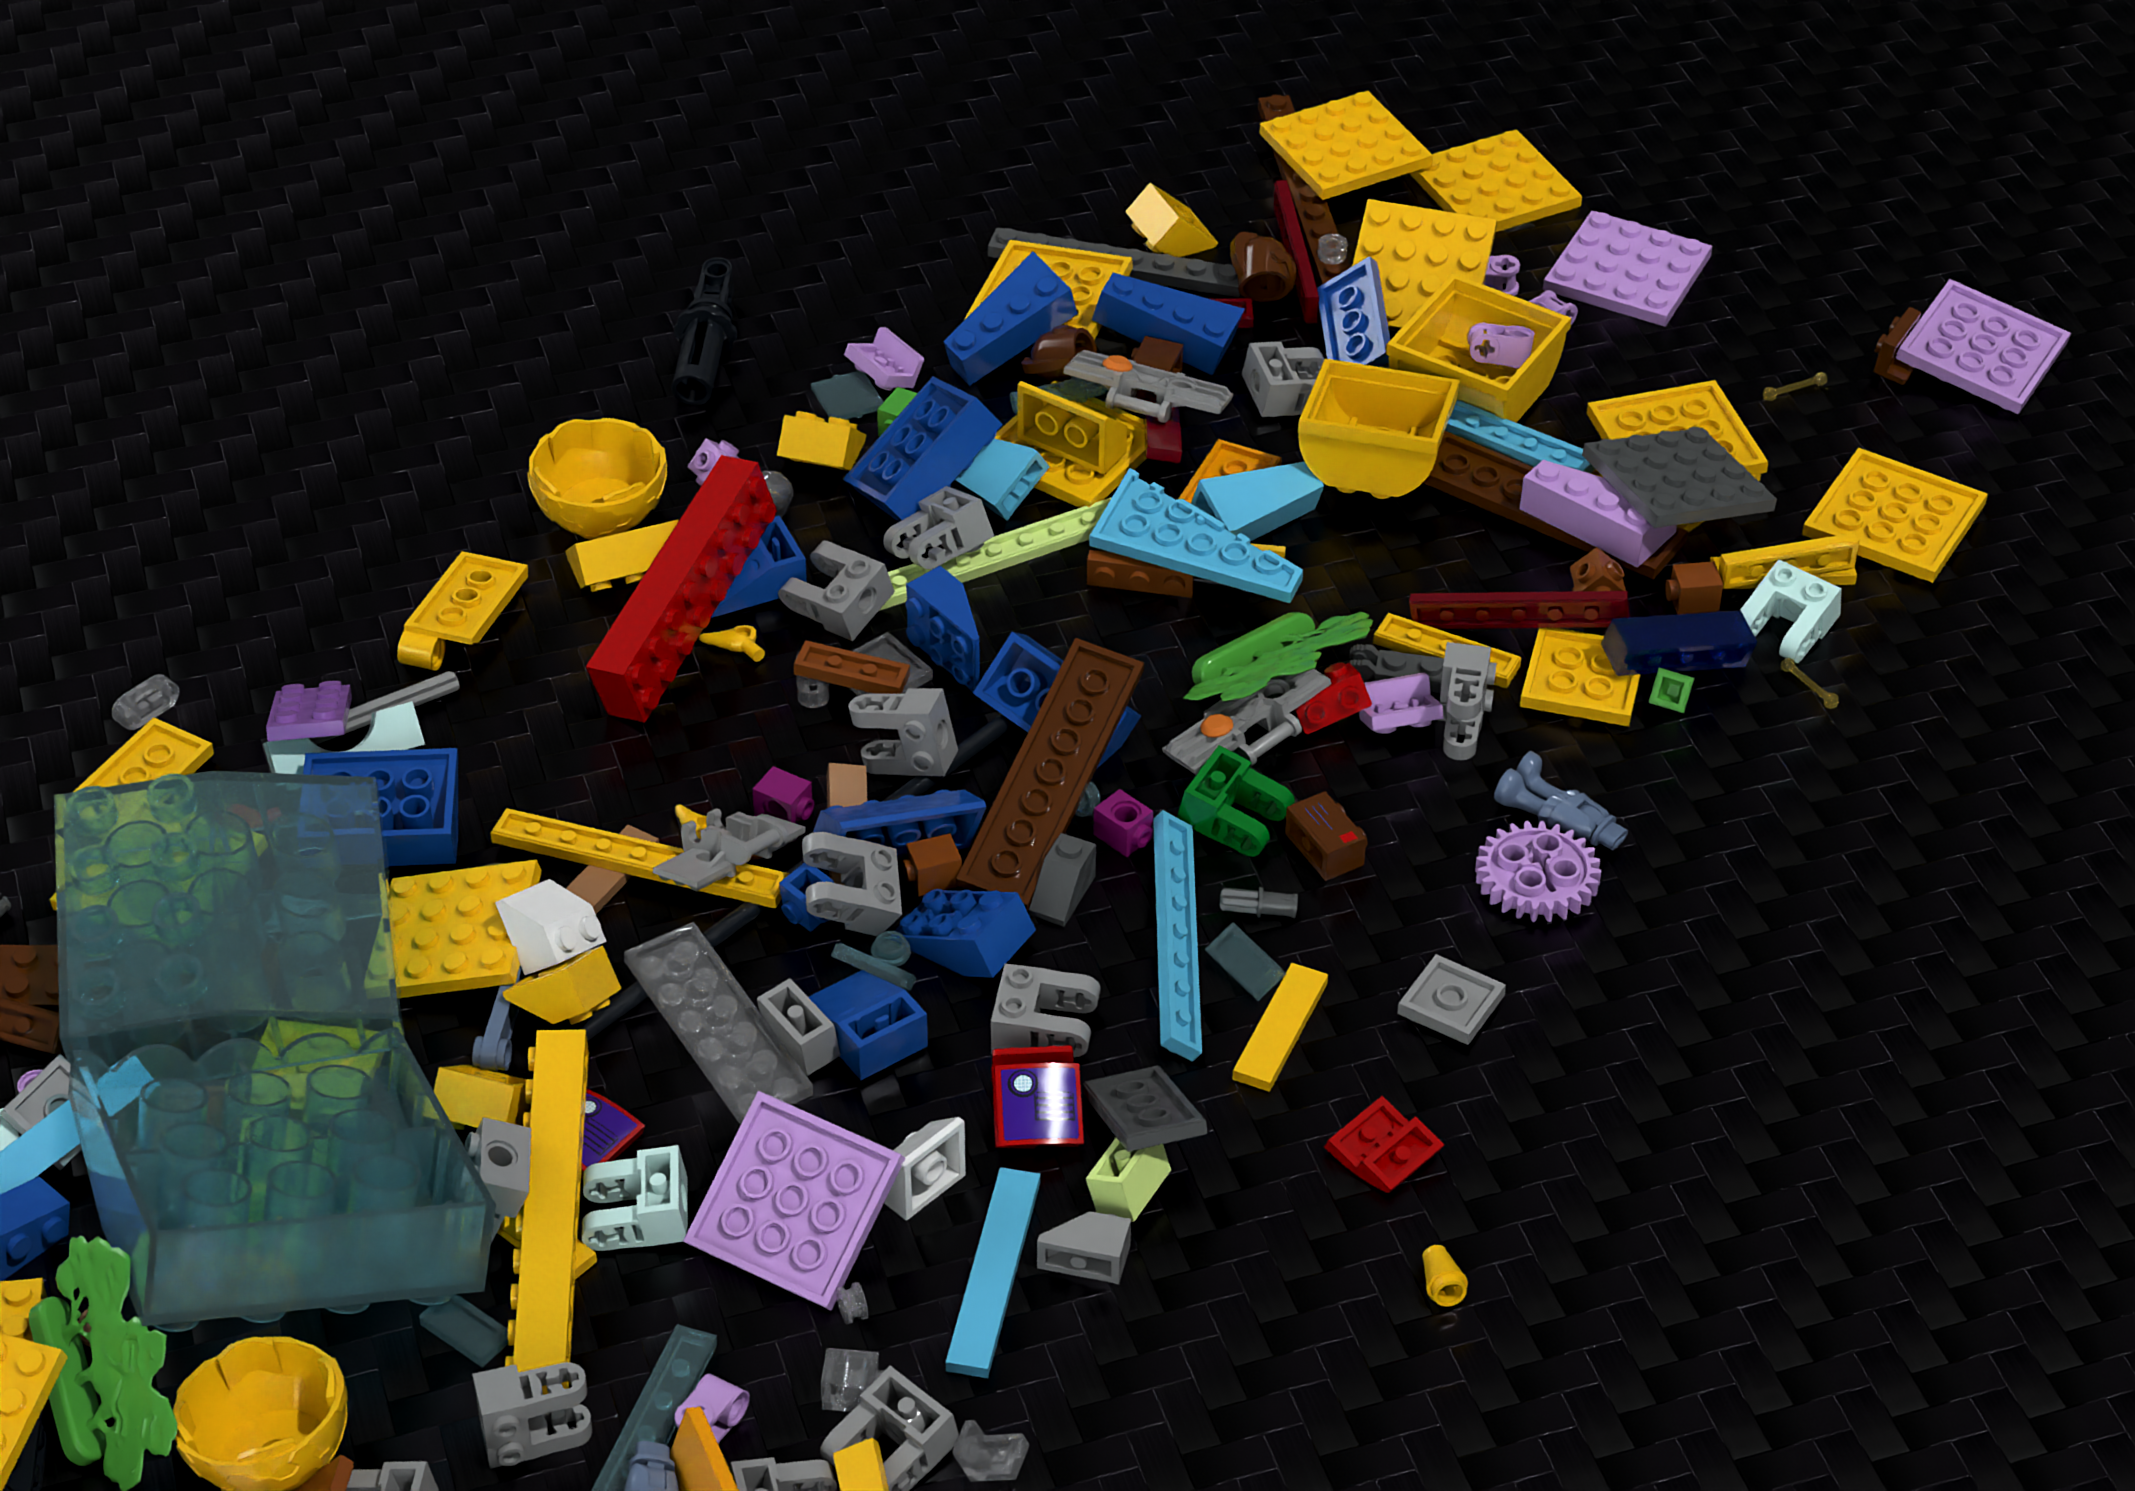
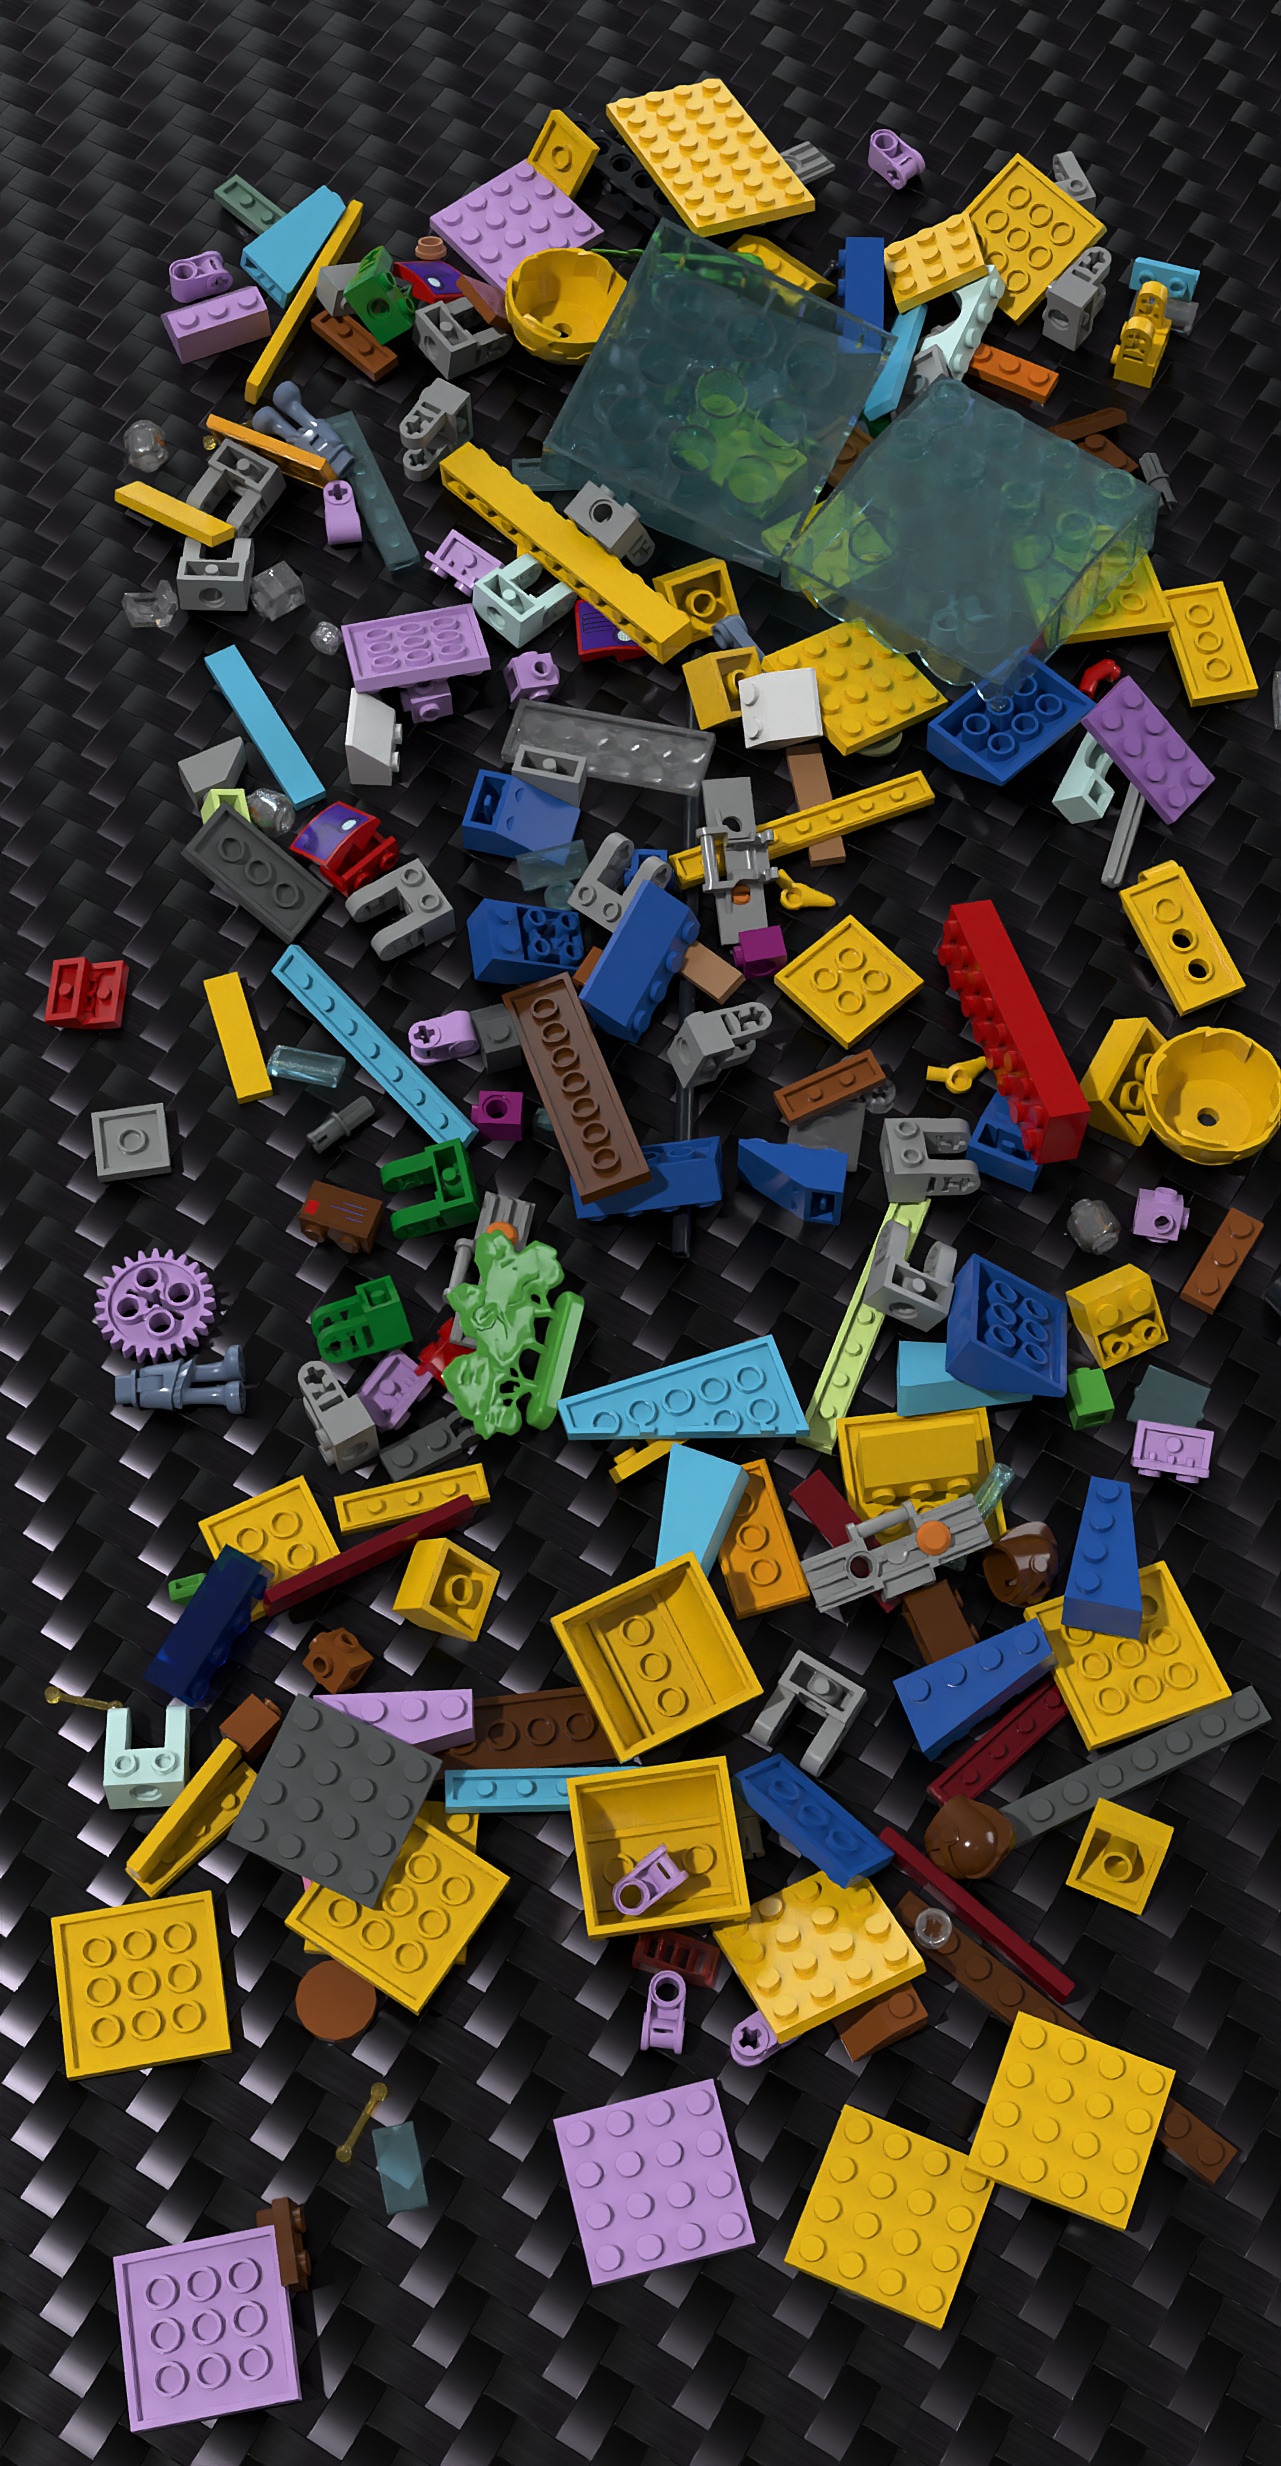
camera: 140 degrees right, 20 degrees up
none -> clear head [246,788,295,838]
none -> dark orange tile [295,1960,378,2043]
none -> green brick [310,1275,413,1363]
none -> clear light blue tile [372,2121,429,2216]
none -> yellow slope [392,1538,500,1642]
none -> lavender piece [408,1011,480,1066]
none -> lavender bracket [424,529,506,597]
none -> lavender brick [503,651,560,703]
none -> yellow plate [774,914,924,1050]
none -> dark orange plate [1180,1207,1264,1315]

